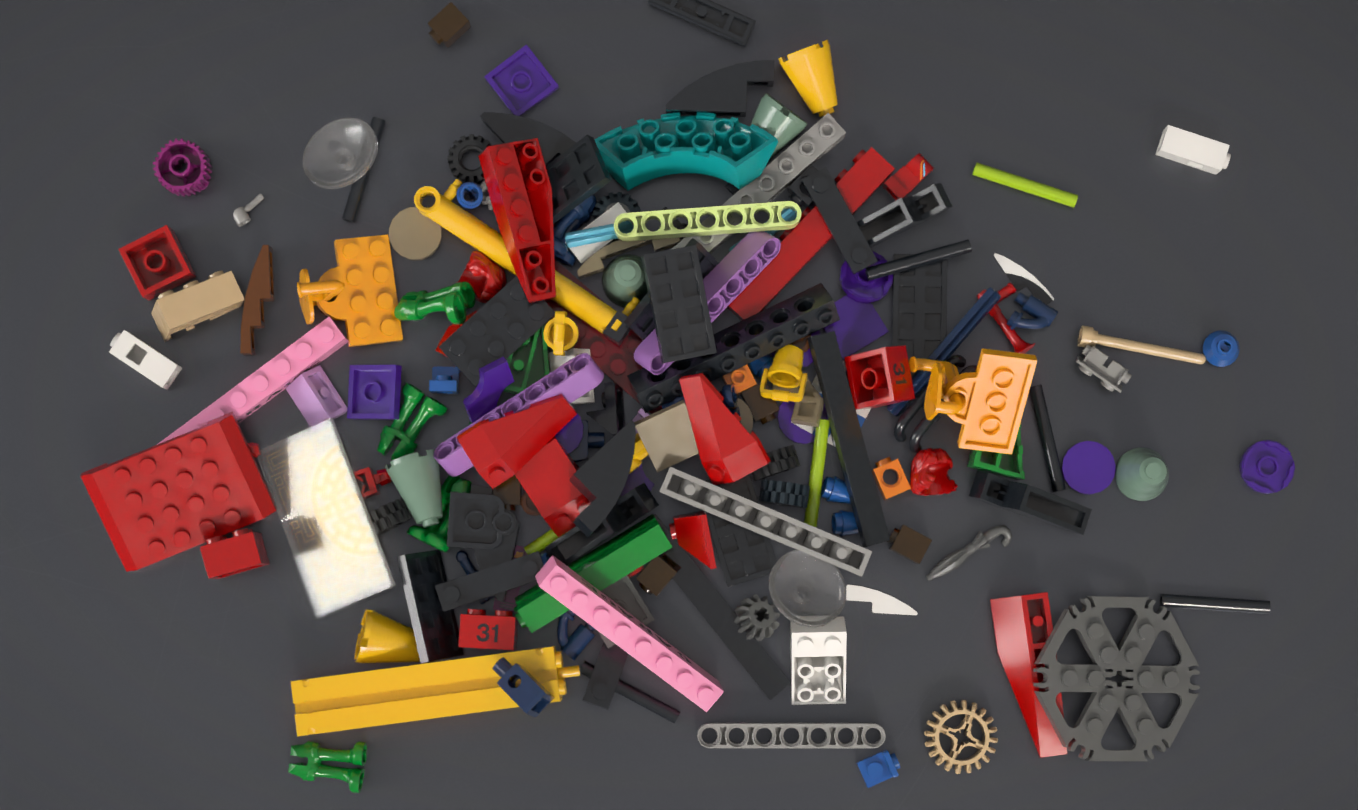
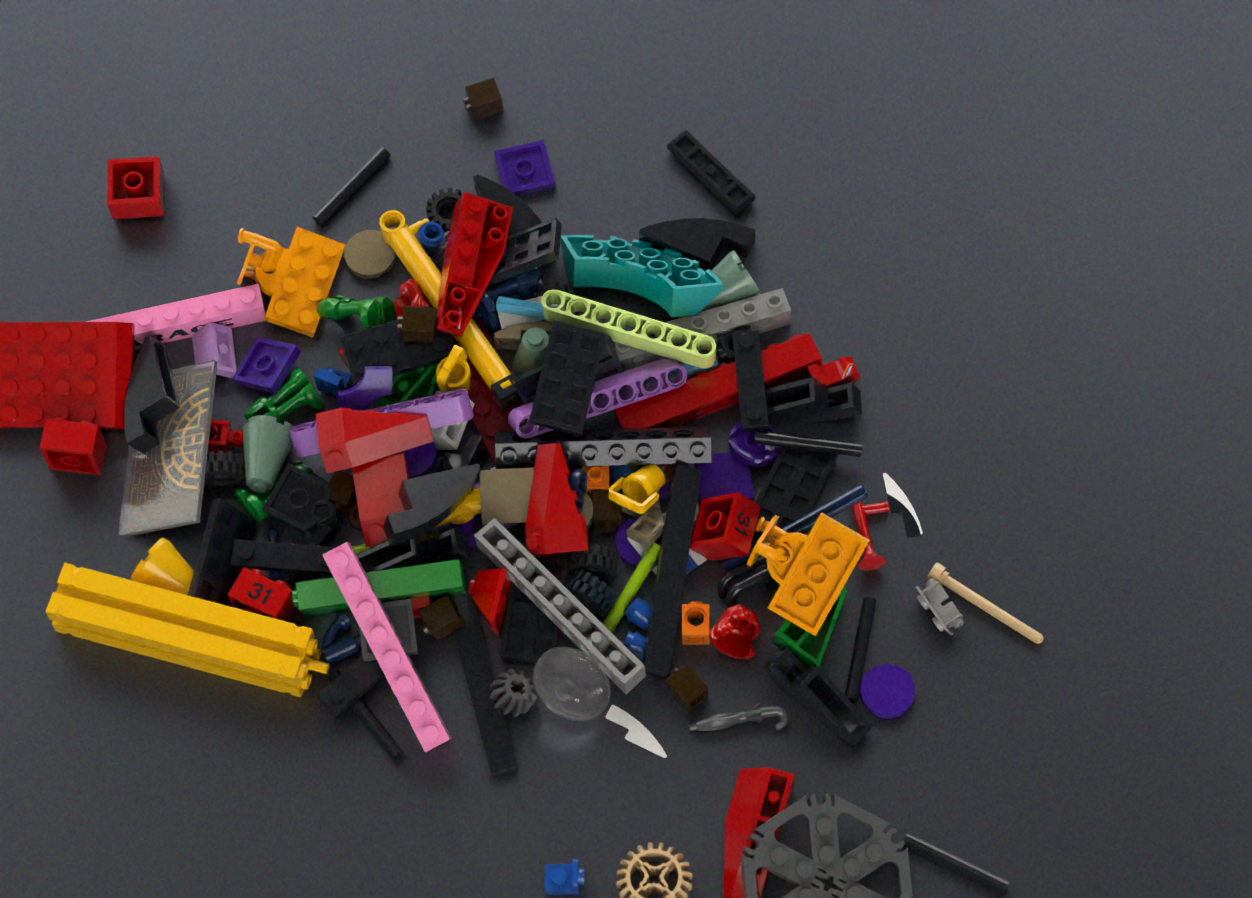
camera: 30 degrees right, 20 degrees down
white brick [109,330,182,390] -> none
tan wedge [151,271,245,342] -> none
magenta brick [153,138,212,197] -> none
light grey hand [233,194,264,227] -> none
reddish brown slope [240,245,275,356] -> none
green piece [288,741,367,793] -> none
clear dish [302,118,378,189] -> none
dark blue torso [492,657,554,718] -> none
light grey beam [697,722,886,748] -> none
yellow cone [778,40,838,117] -> none
white slope [790,616,847,705] -> none
lime piece [972,162,1078,208] -> none
dark blue plant [1006,292,1058,330] -> none
sand green cone [1115,447,1169,501] -> none
white brick [1155,125,1231,175] -> none
blue cone [1203,330,1240,367] -> none
dark purple tile [1239,440,1295,494] -> none
none -> black slope [124,335,180,454]
none -> dark brown brick [397,306,436,343]

